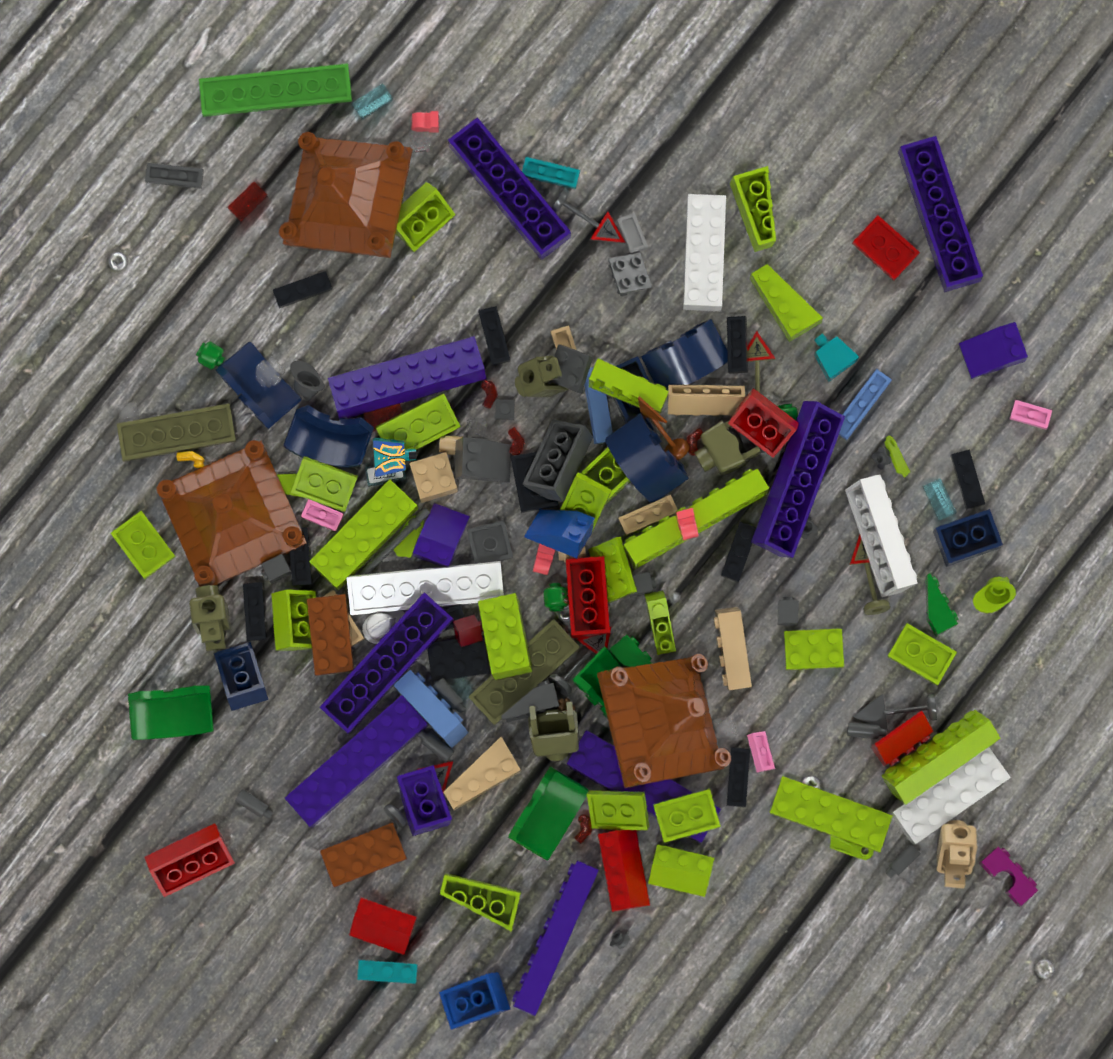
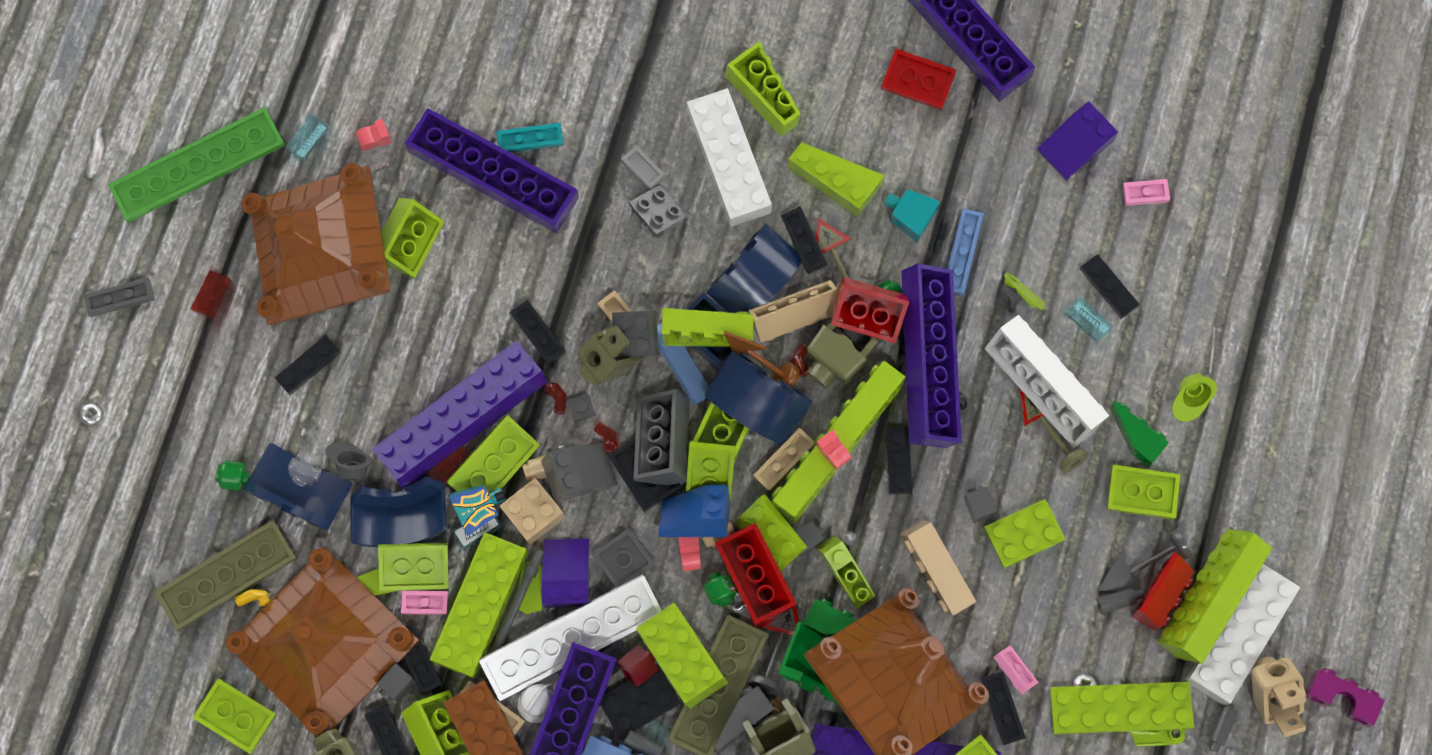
camera: 20 degrees left, 5 degrees down
dark grey piece [552,188,625,244] -> none
dark blue brick [933,509,1003,567] -> none

